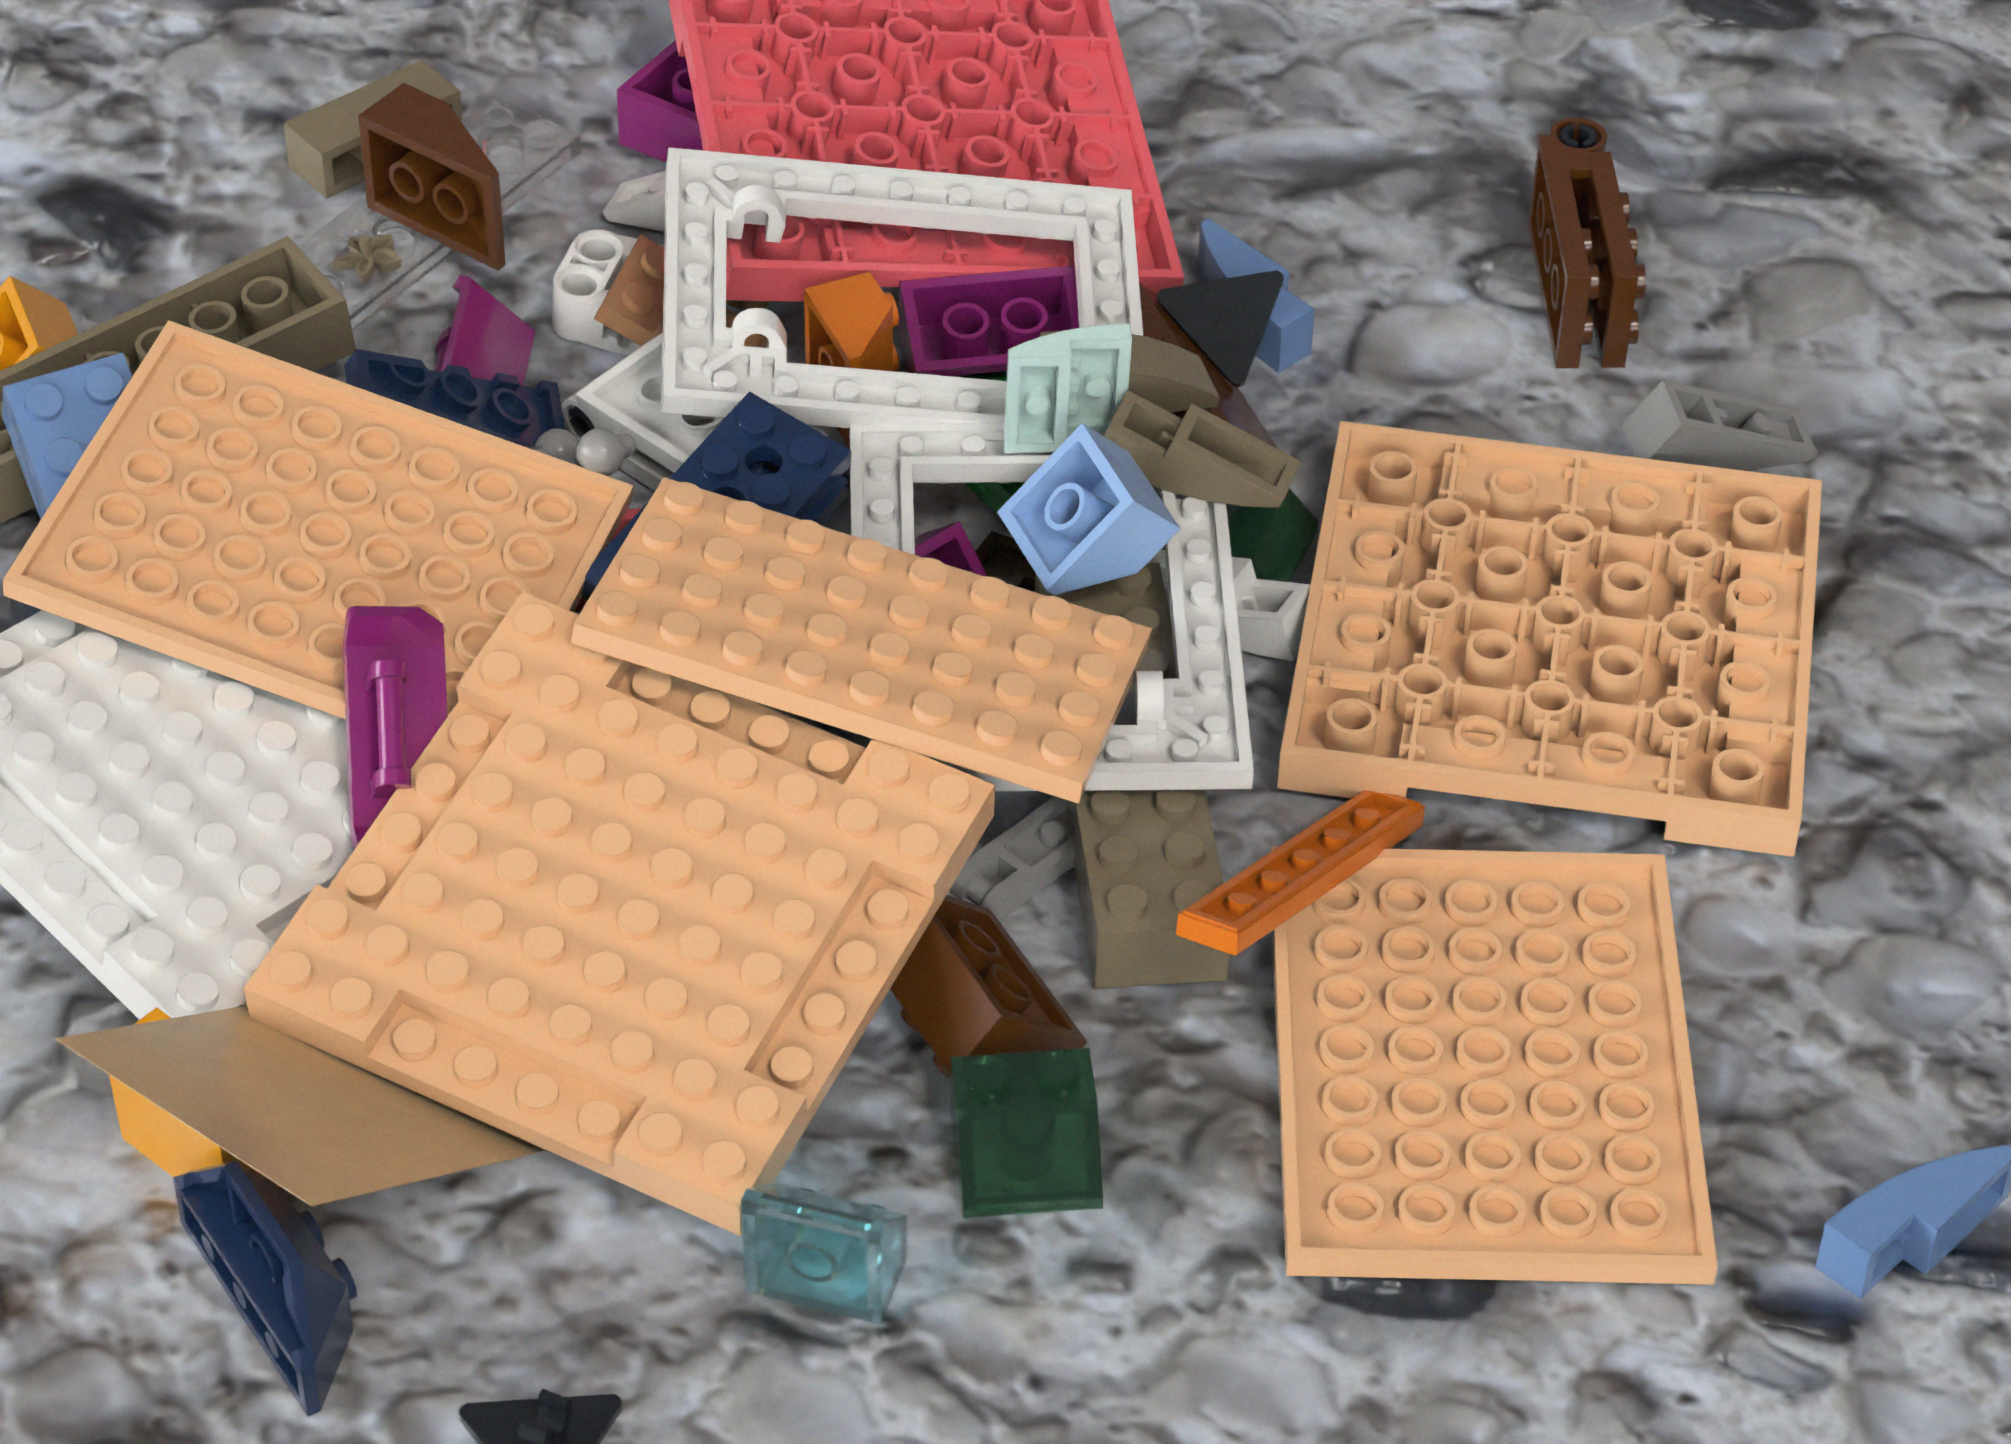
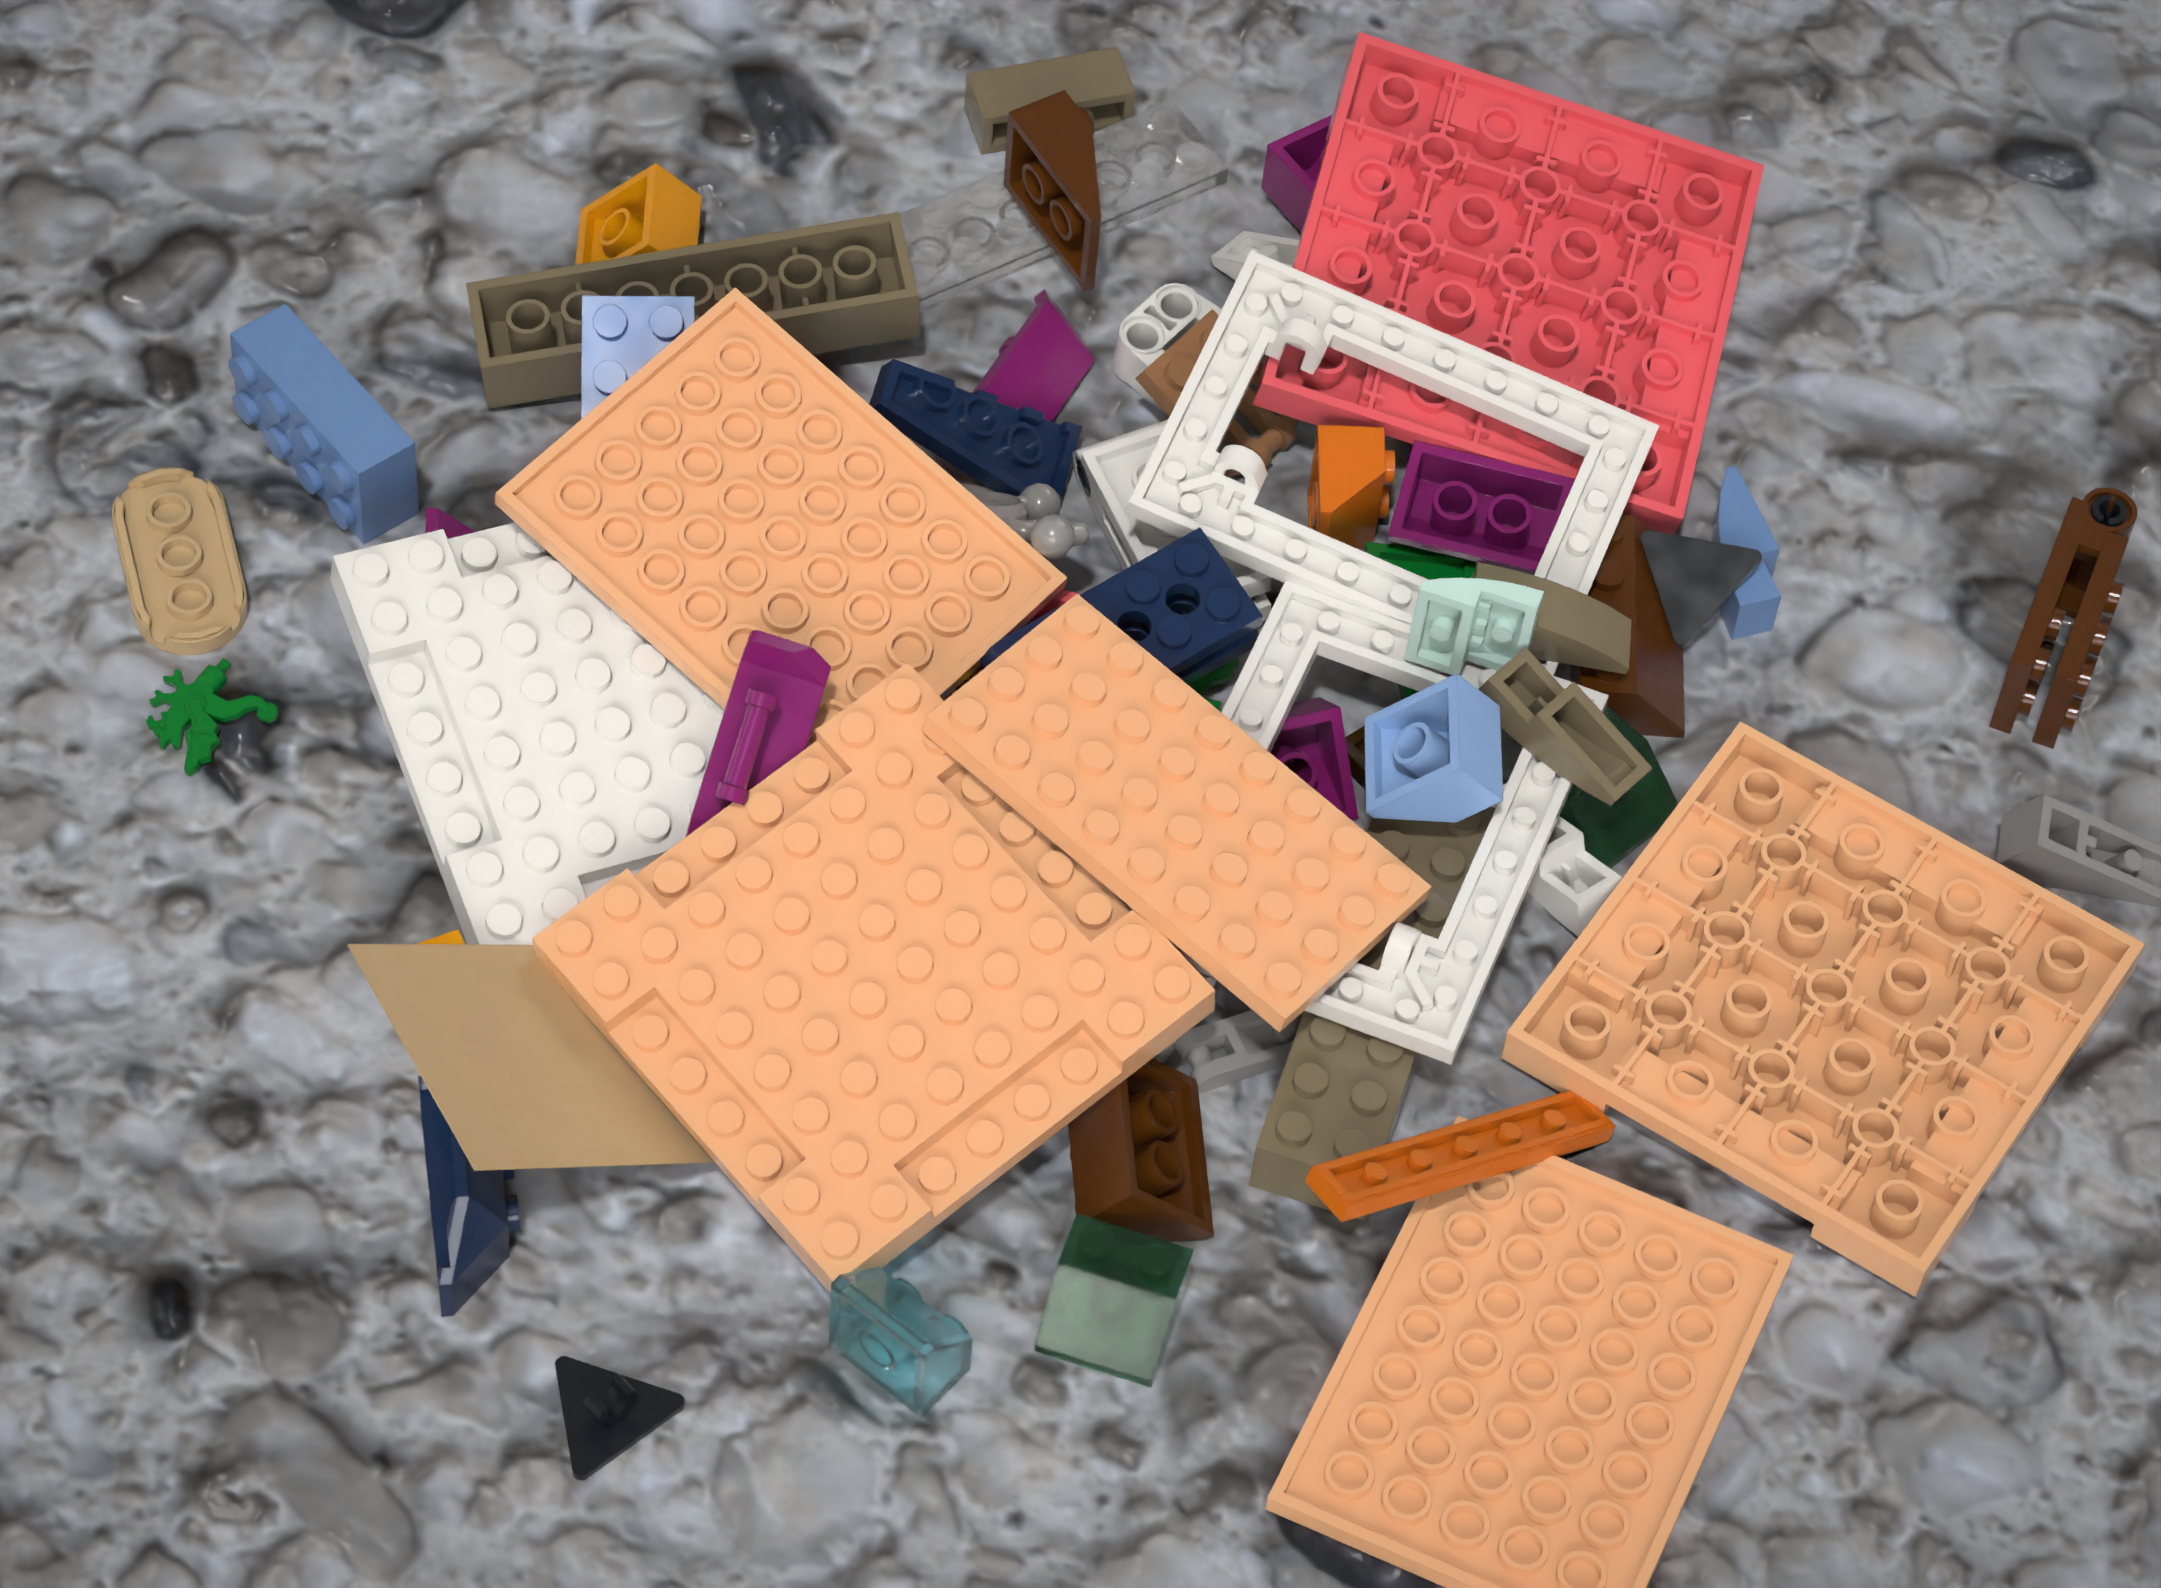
camera: 20 degrees right, 10 degrees up
dark tan plant [332,235,402,285] -> none

